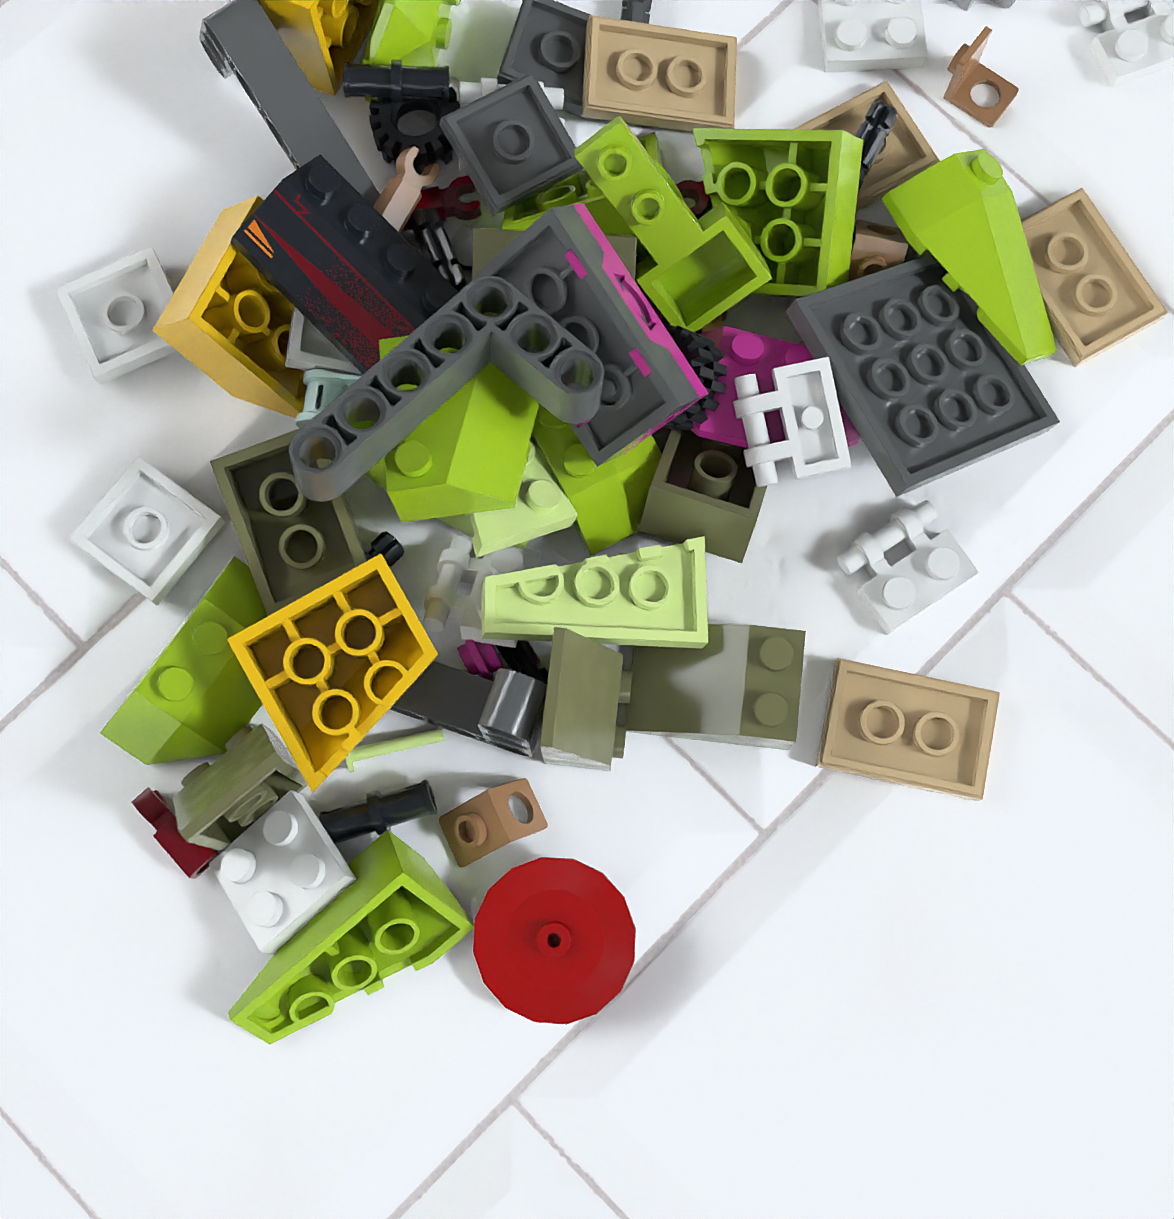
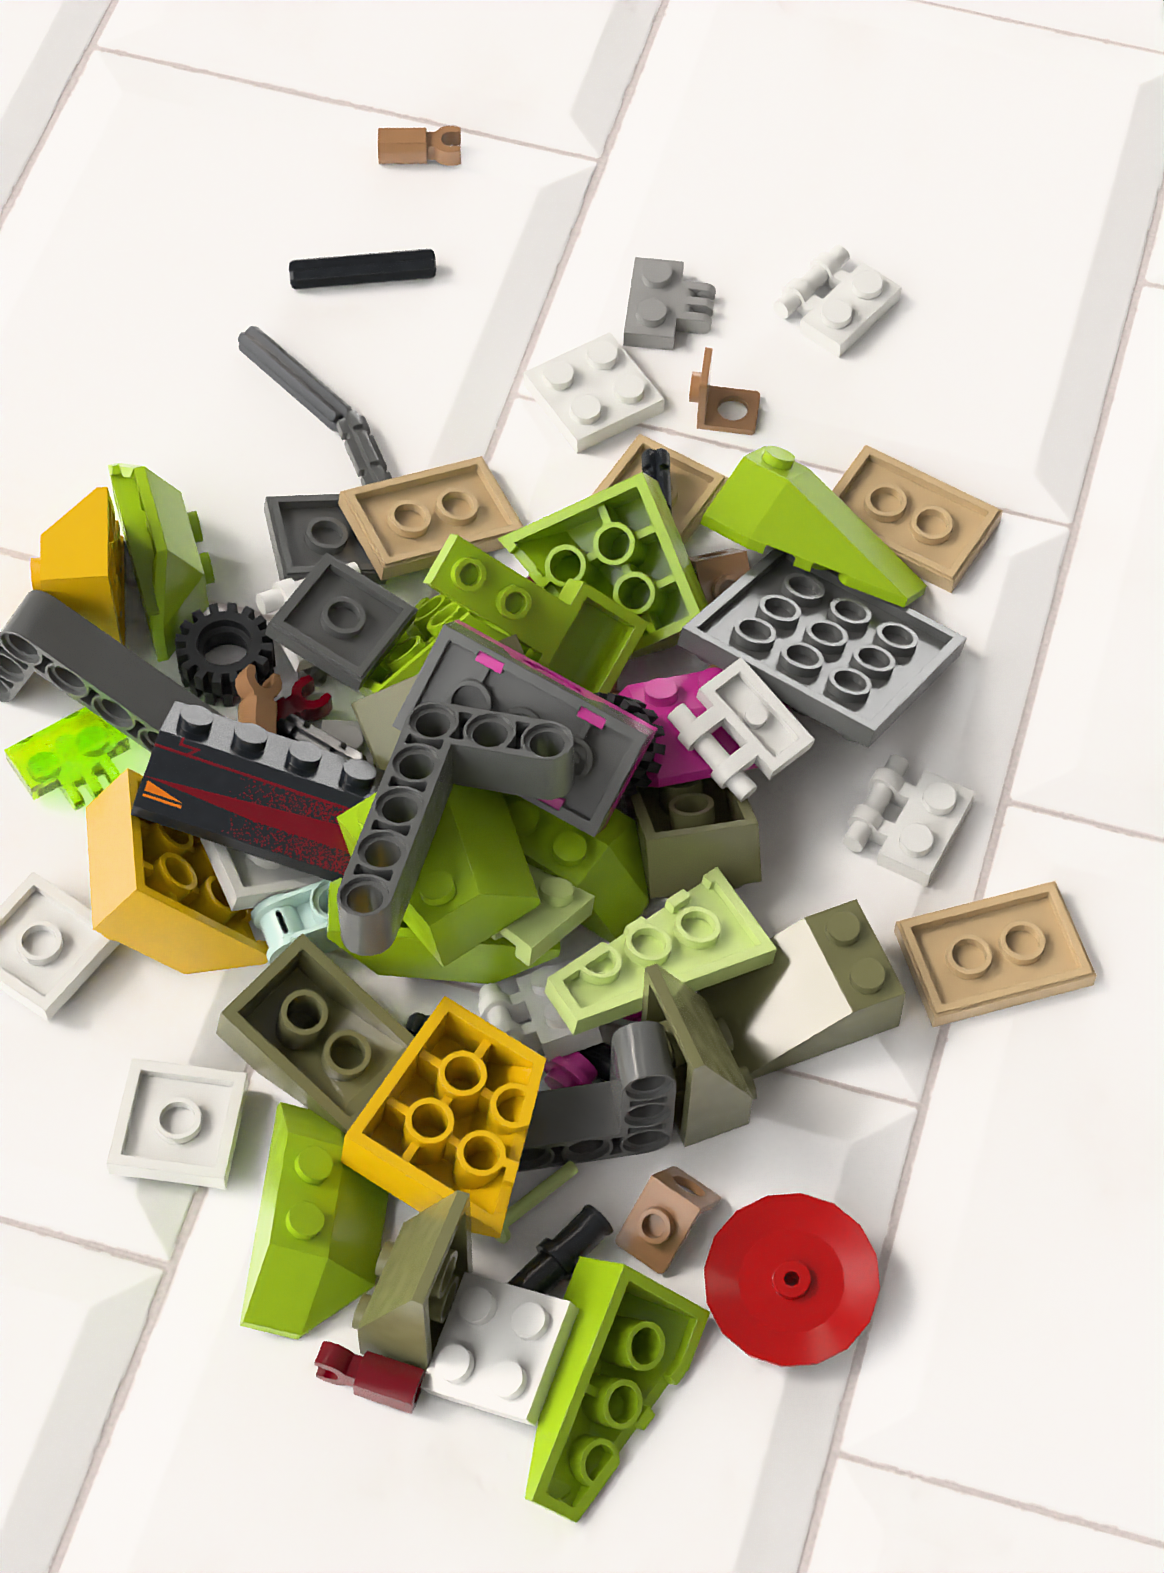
camera: 30 degrees left, 20 degrees down
black pin [343,60,450,104] -> none
none -> clear neon green hinge [4,707,131,811]

